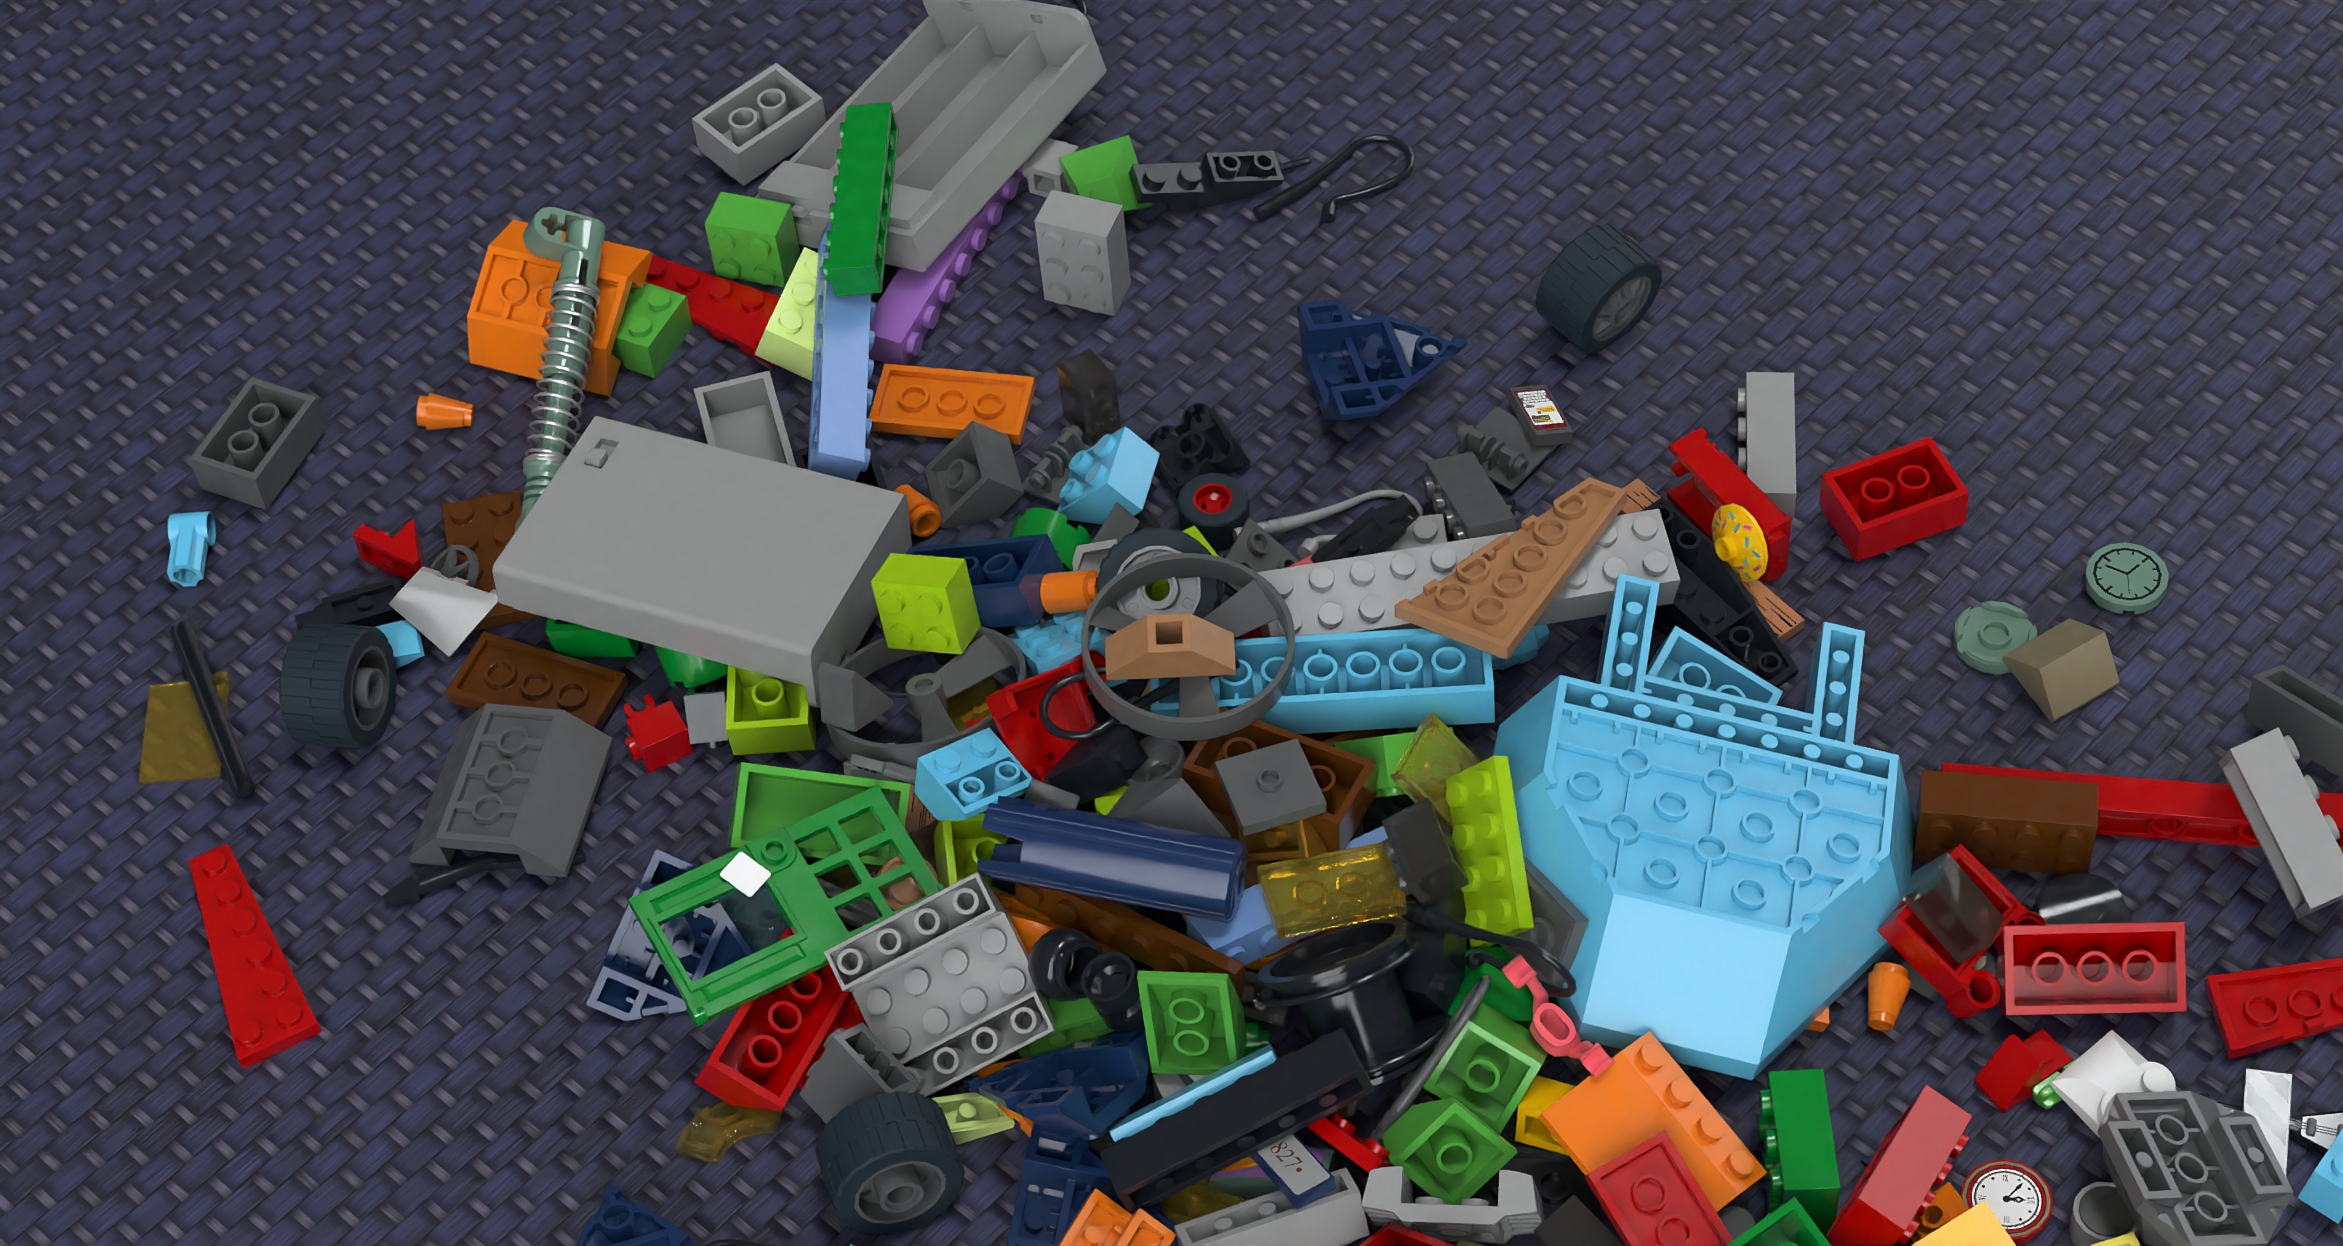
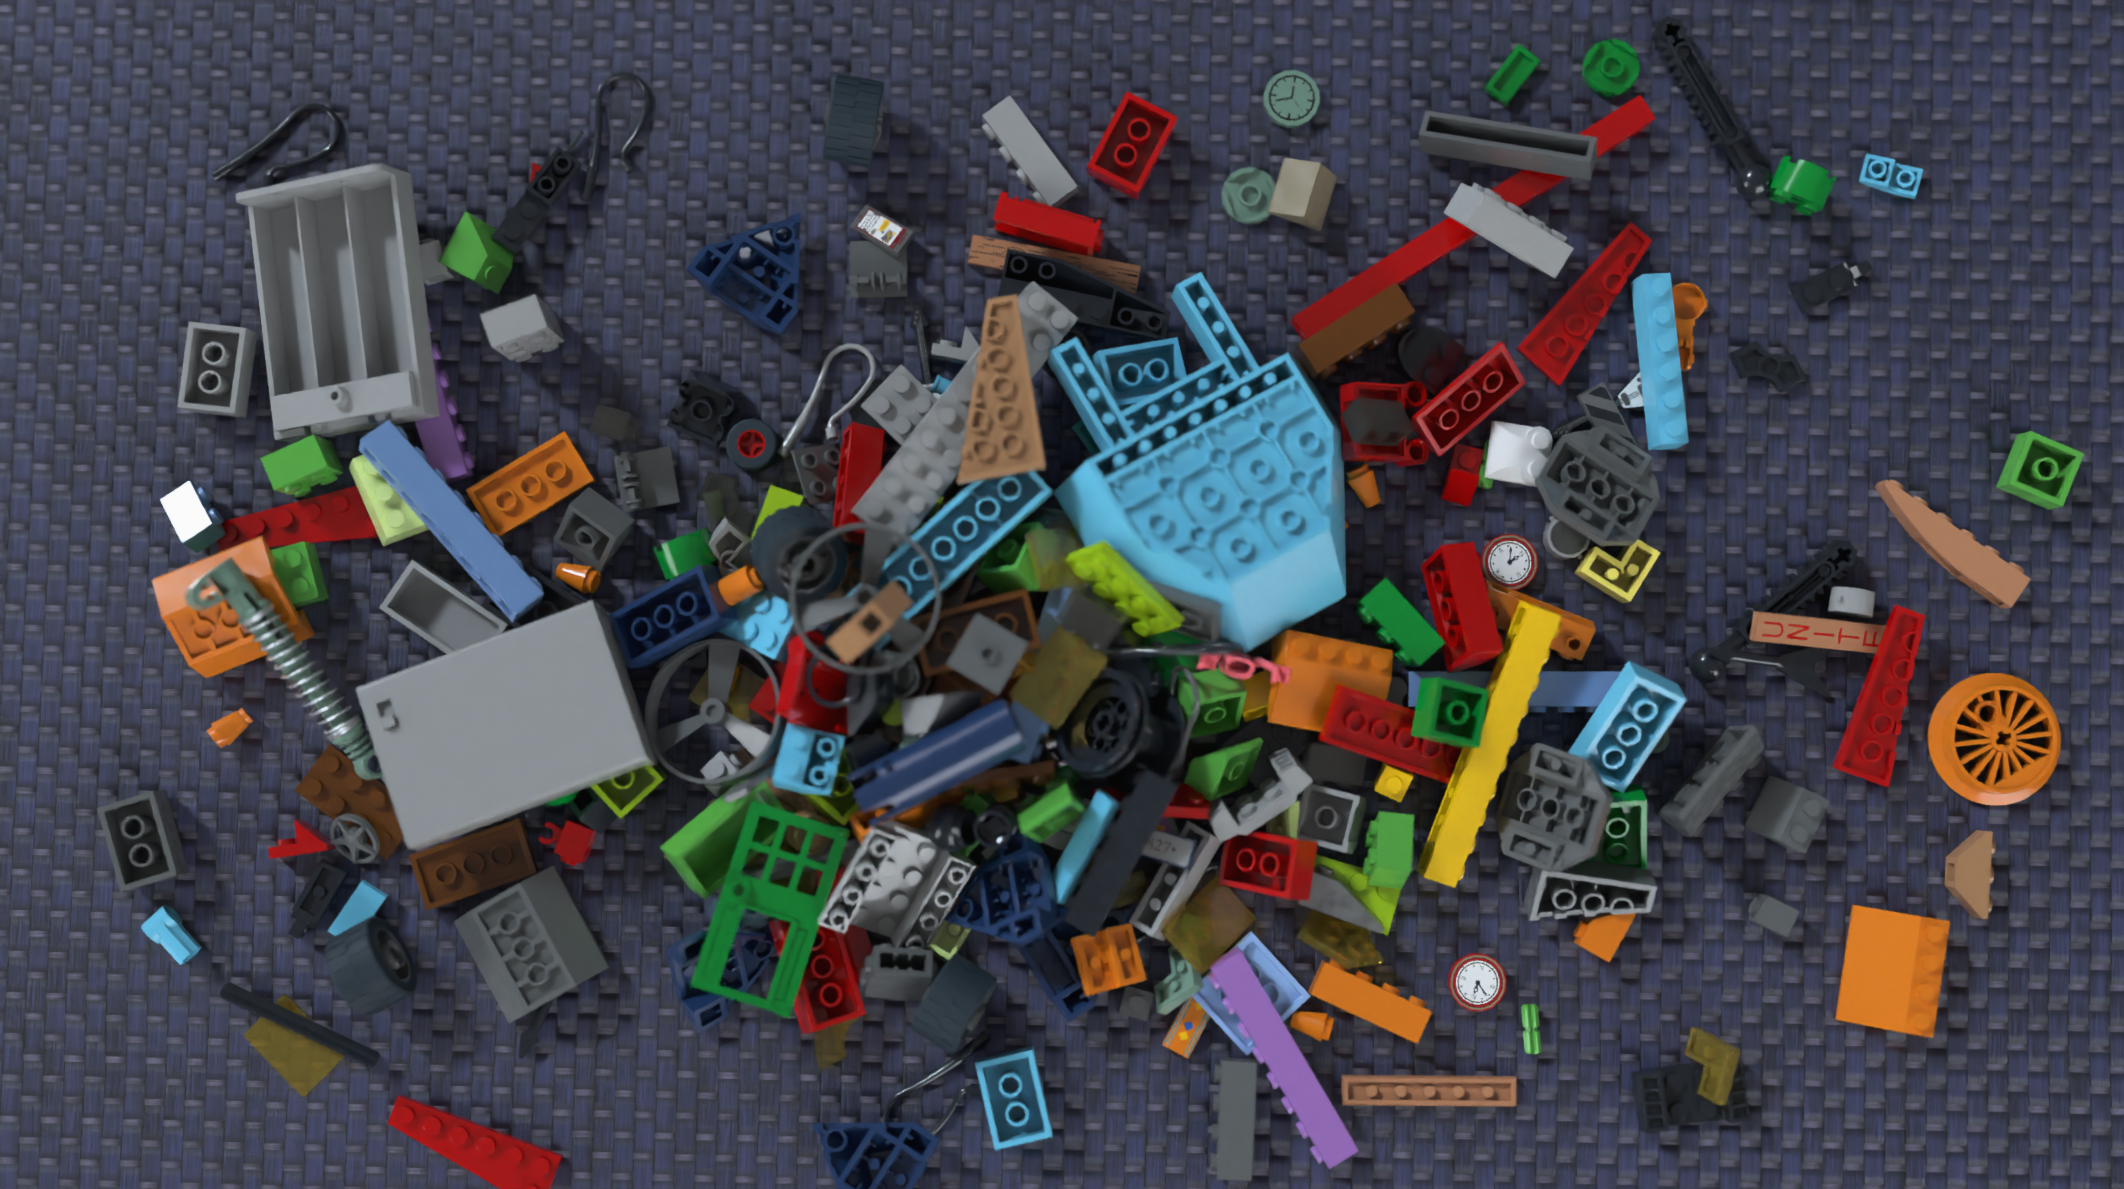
camera: 45 degrees left, 35 degrees up
light grey slope [389,566,498,657] -> none
white sticker [720,852,771,897] -> none
dark grey slope [818,662,894,732] -> none
green brick [823,102,899,297] -> none
lime brick [871,553,981,655] -> none
medium azure slope [1057,426,1160,524] -> none
black hinge [1310,494,1420,563] -> none
dark grey brick [1422,451,1517,541] -> none
yellow dish [1712,503,1768,582] -> none
none -> brick [160,481,226,553]

